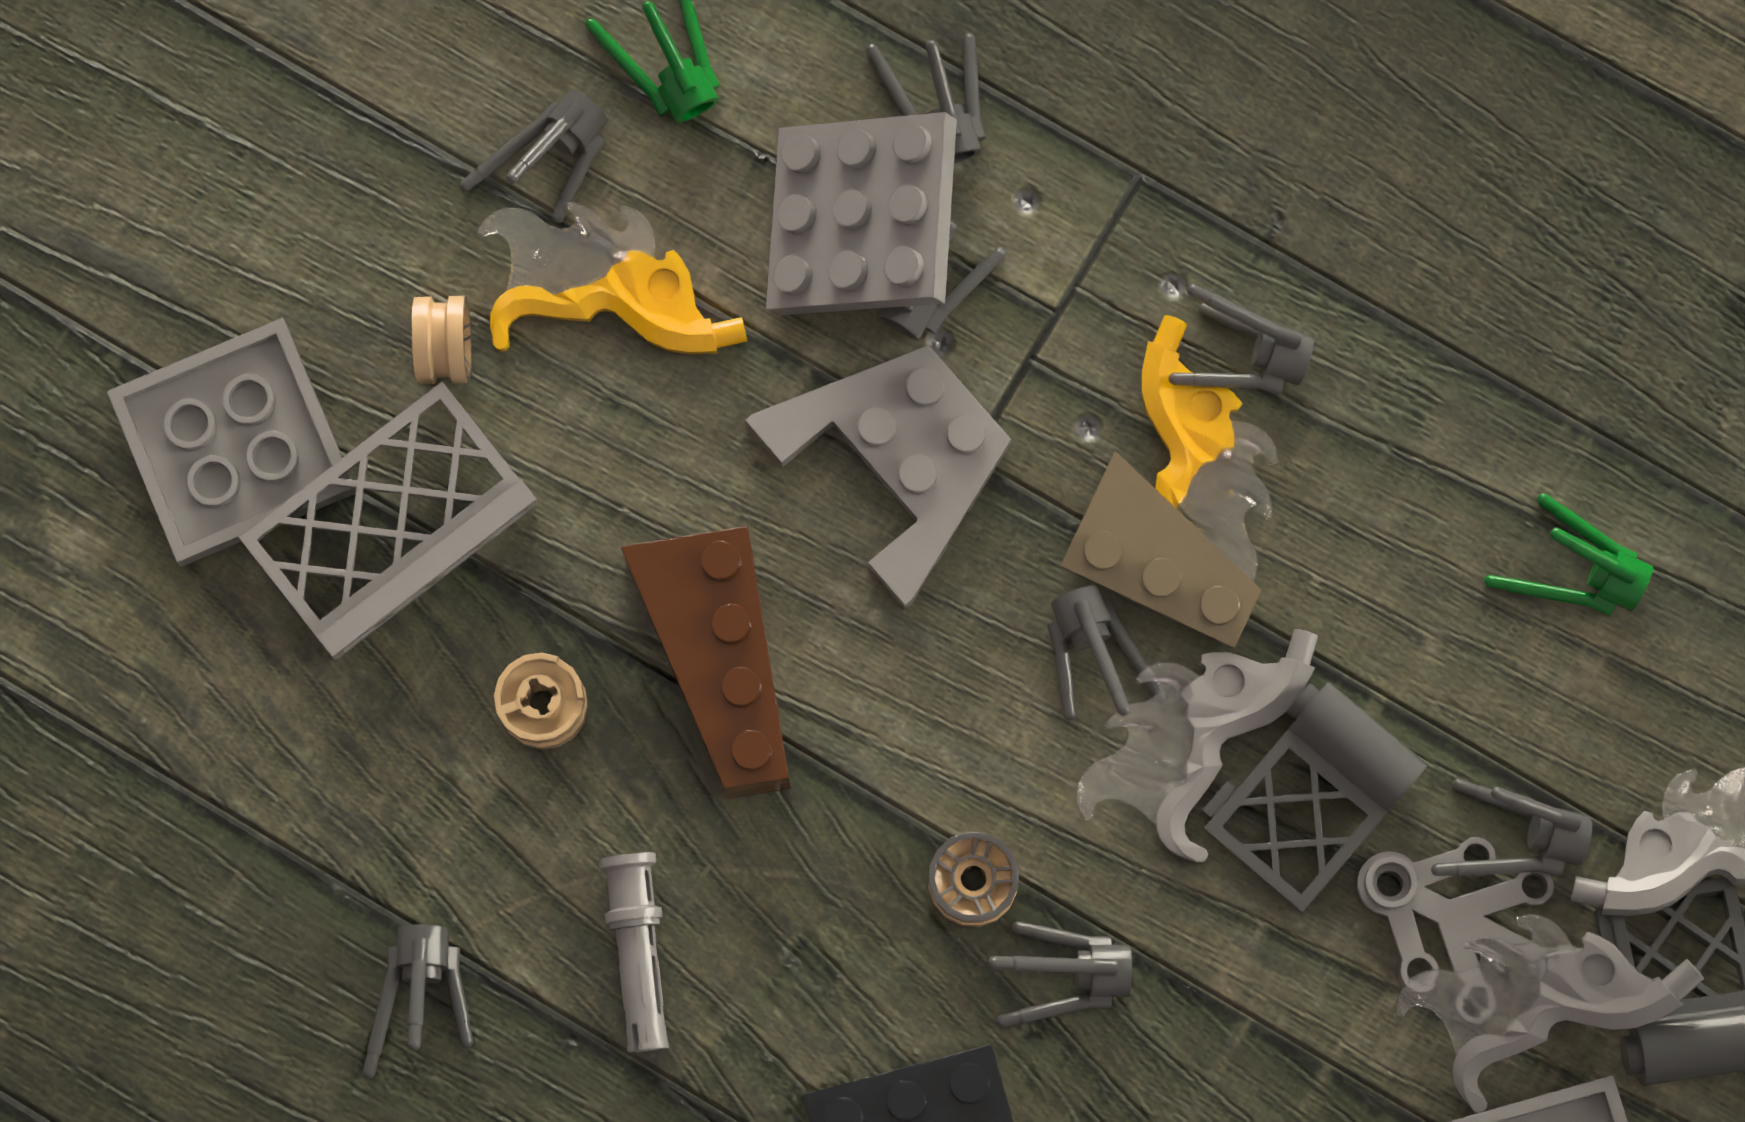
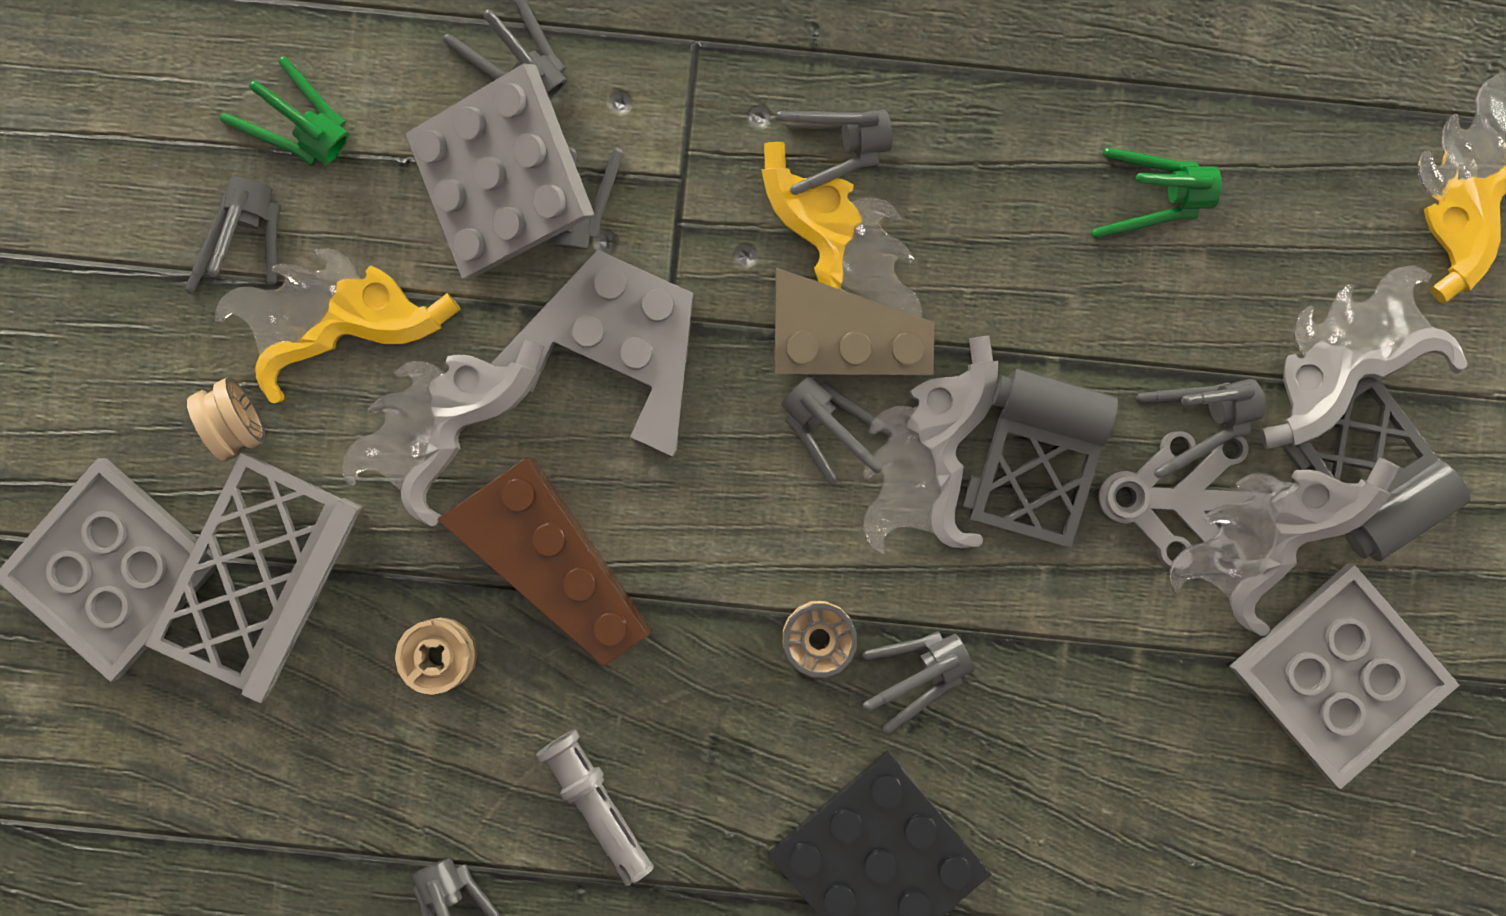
camera: 25 degrees left, 10 degrees up
none -> piece [342,339,545,526]

